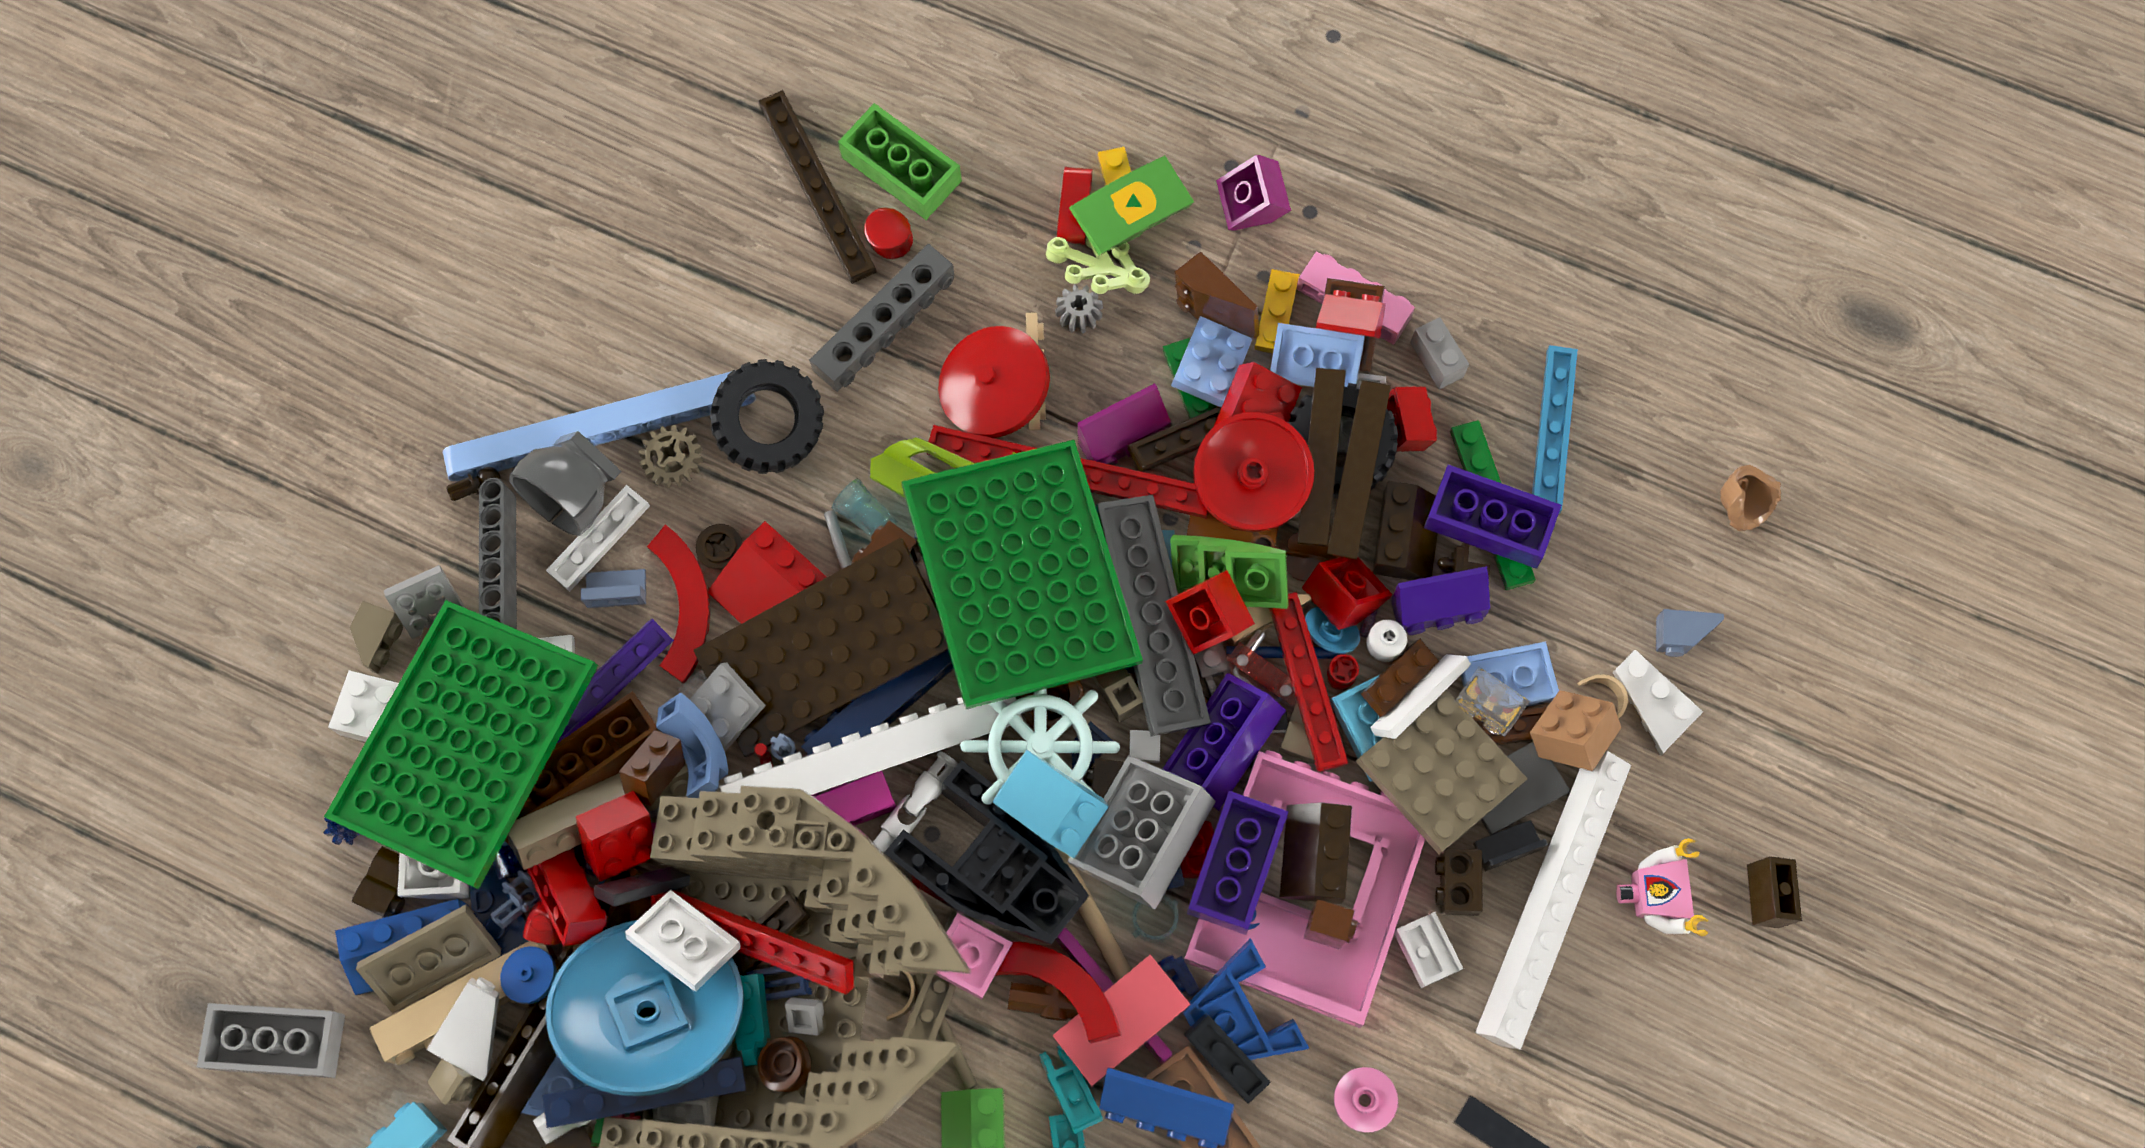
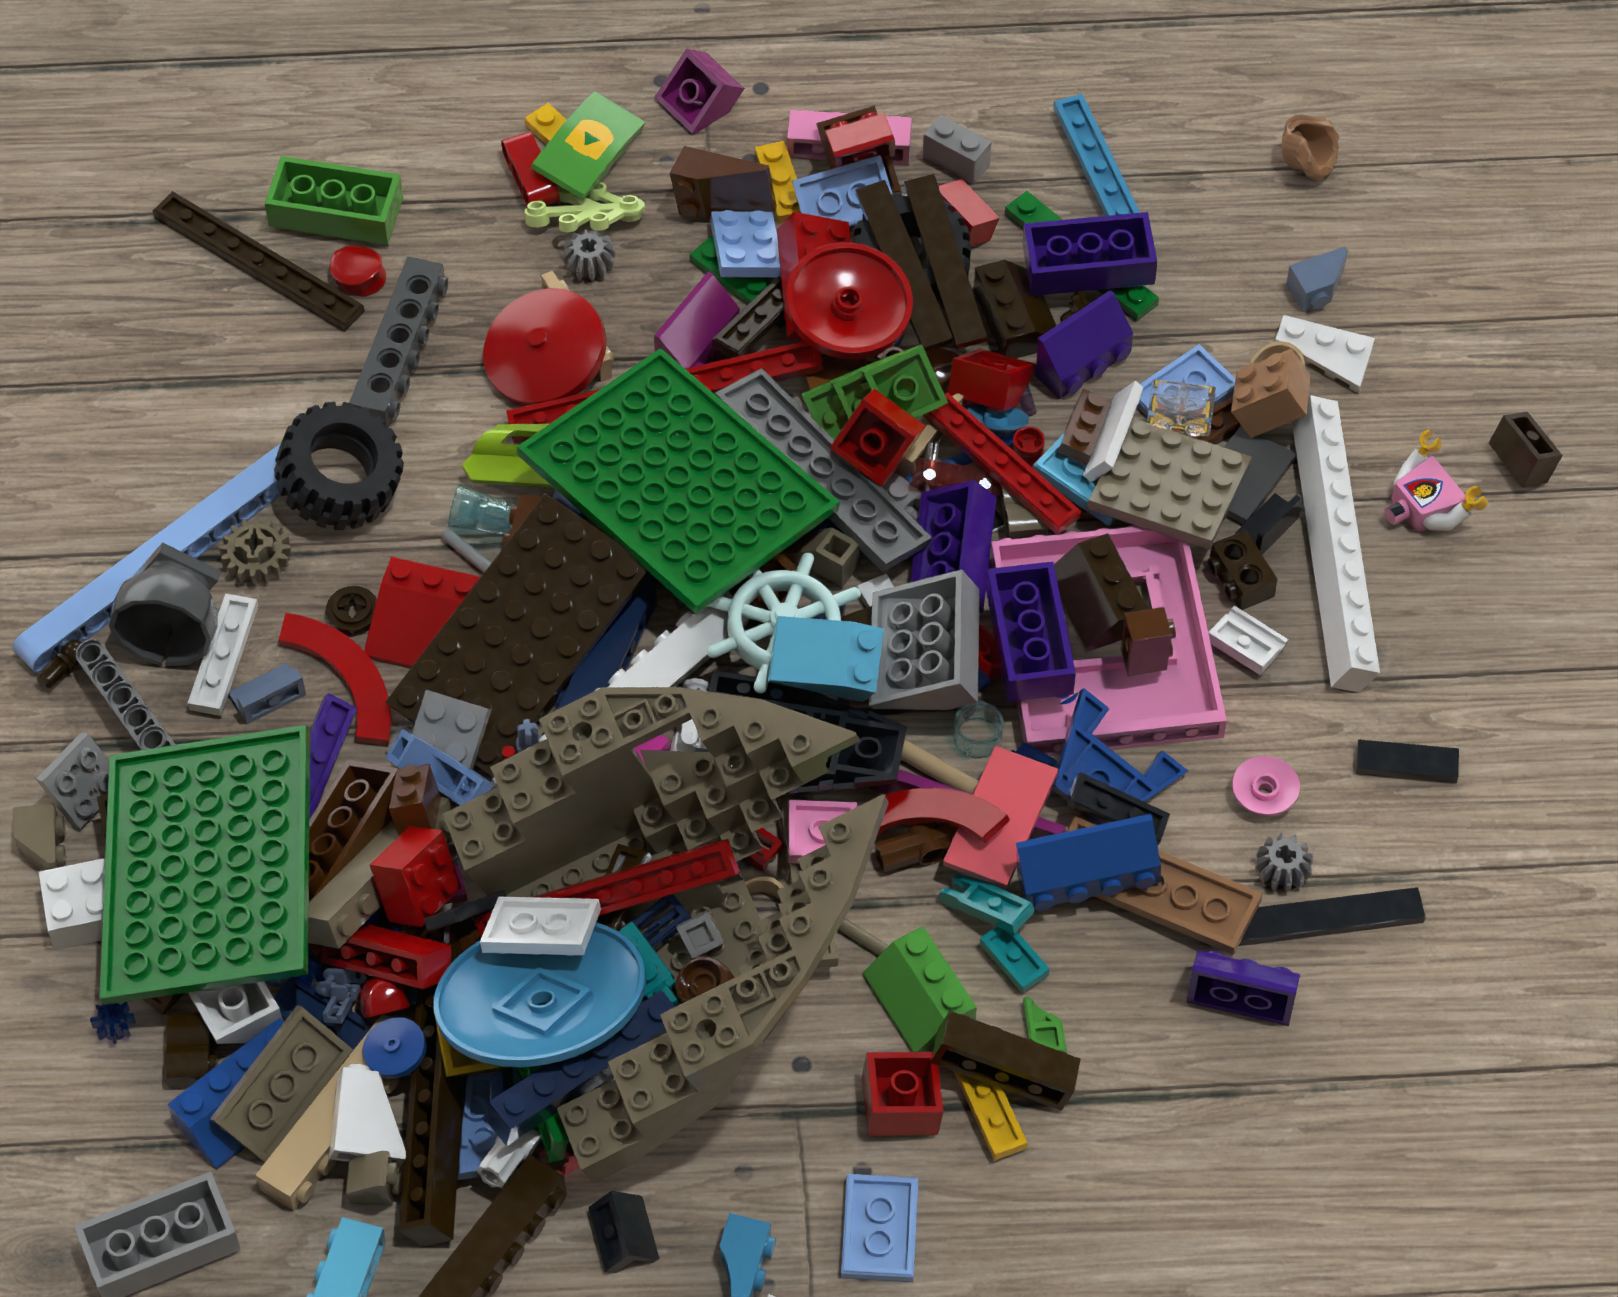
camera: 30 degrees left, 15 degrees down
white head [1366,620,1407,662] -> none

